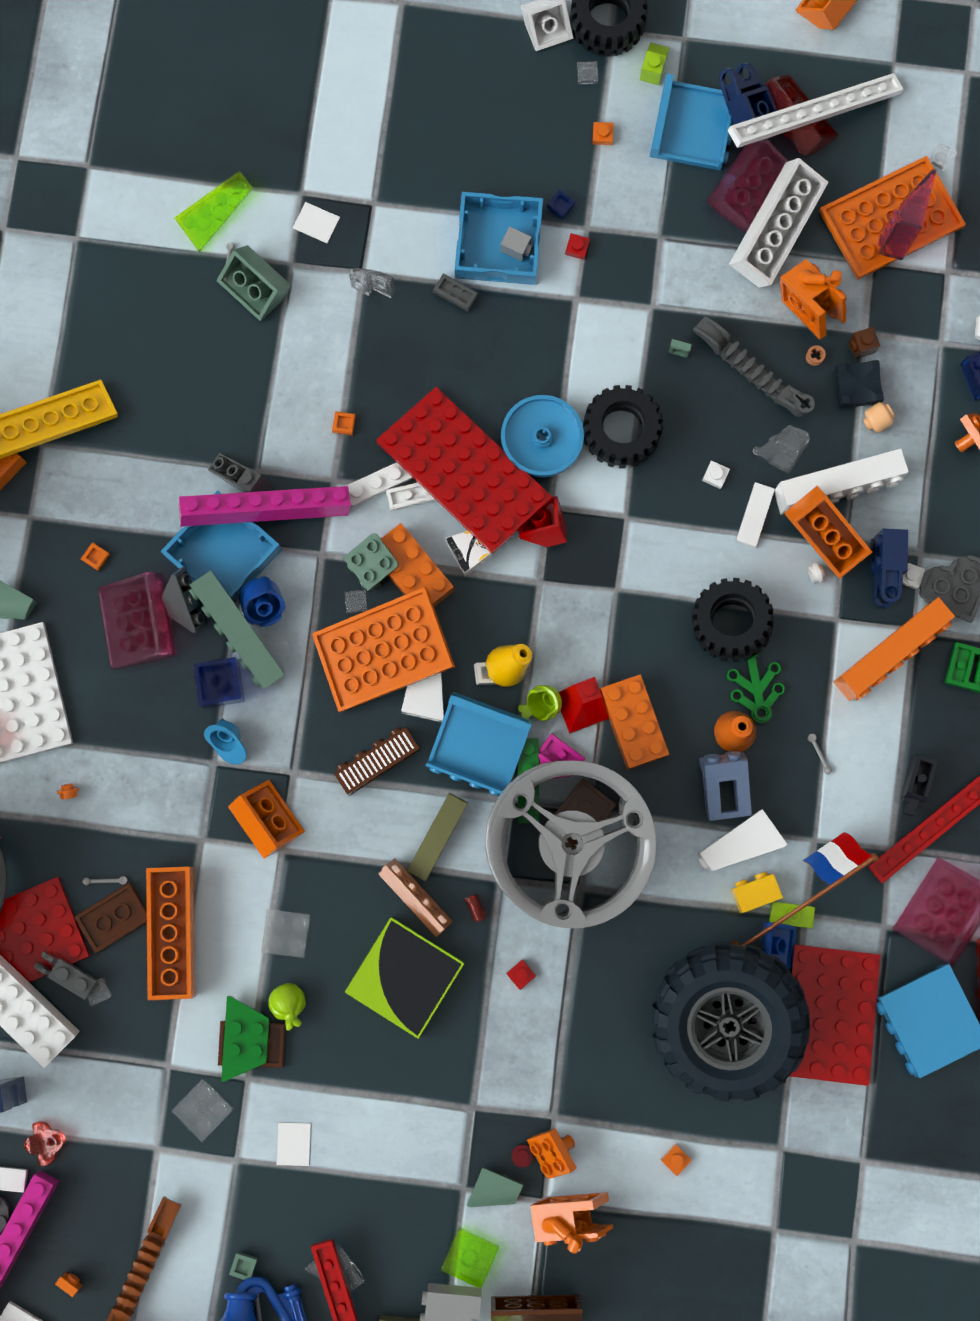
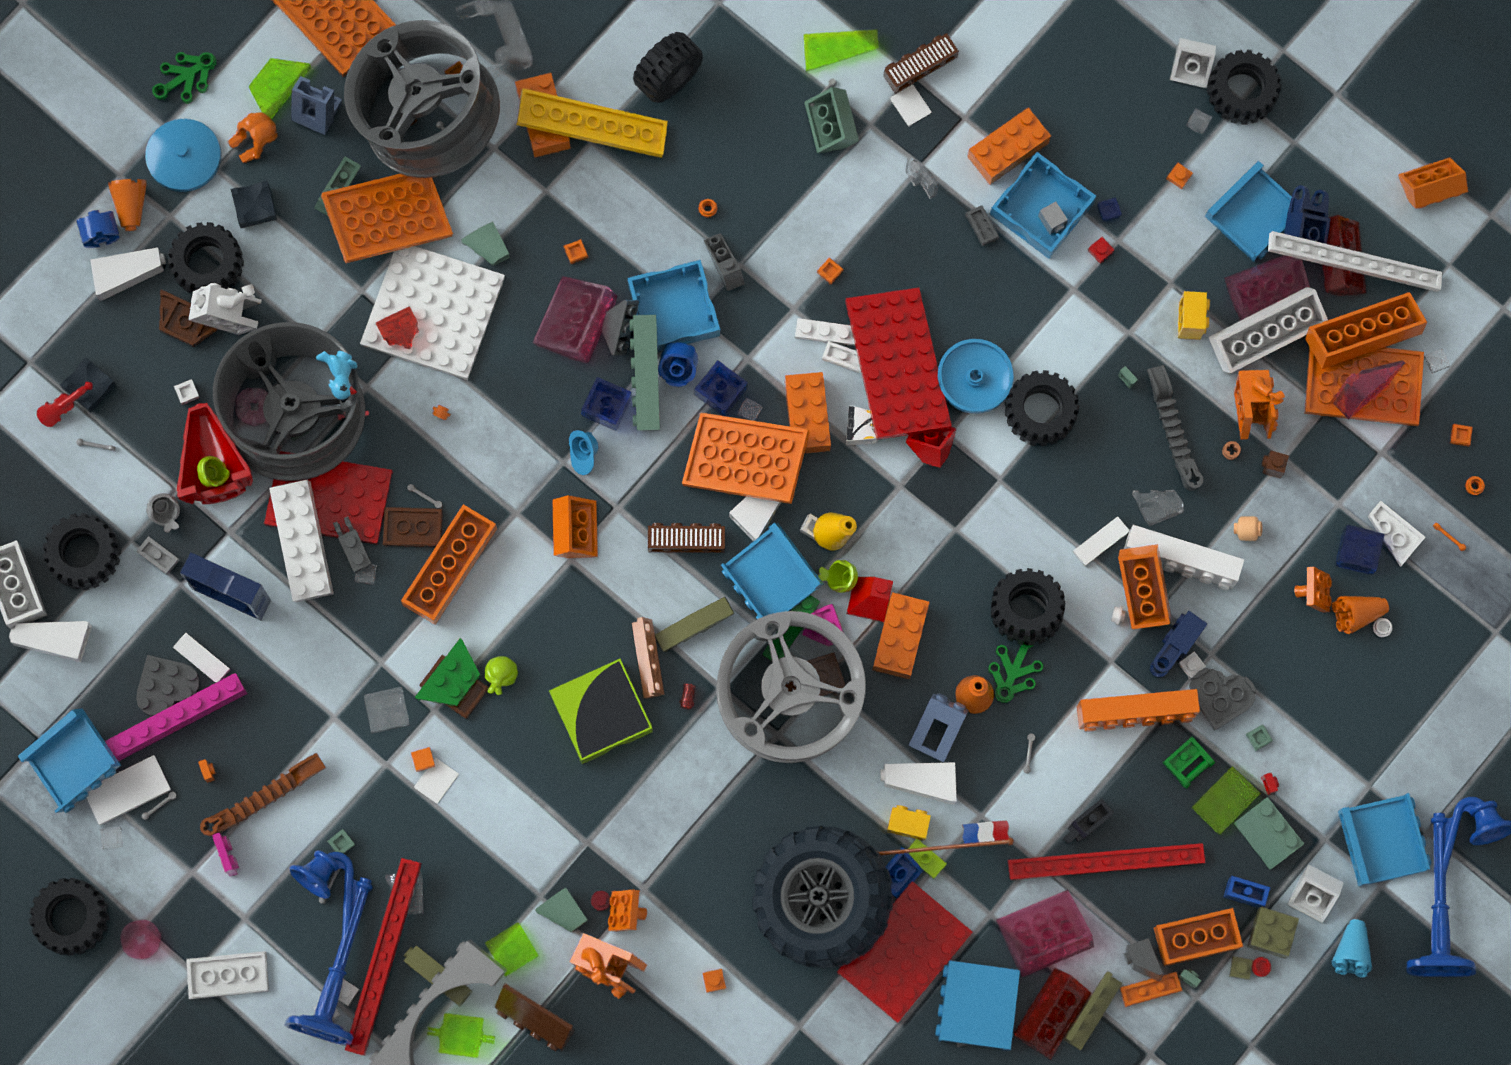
camera: 30 degrees right, 5 degrees down
clear red plate [24,1121,65,1166] -> none
dark pink brick [178,486,351,527] -> none
clear plate [261,909,311,958] -> none
sand green bracket [343,533,399,591] -> none
red plate [506,960,536,990] -> none
lime slope [640,42,670,85] -> none
white plate [702,461,730,489] -> none
black brick [835,360,884,408] -> none
none -> orange tile [411,747,436,772]
none -> black tyre [633,32,703,103]
none -> clear blue brick [694,360,748,416]
none -> orange plate [699,199,717,218]
none -> reddish brown brick [883,33,959,94]
none -> orange brick [967,107,1051,185]
none -> yellow brick [1178,291,1210,340]
none -> orange brick [1305,292,1427,369]

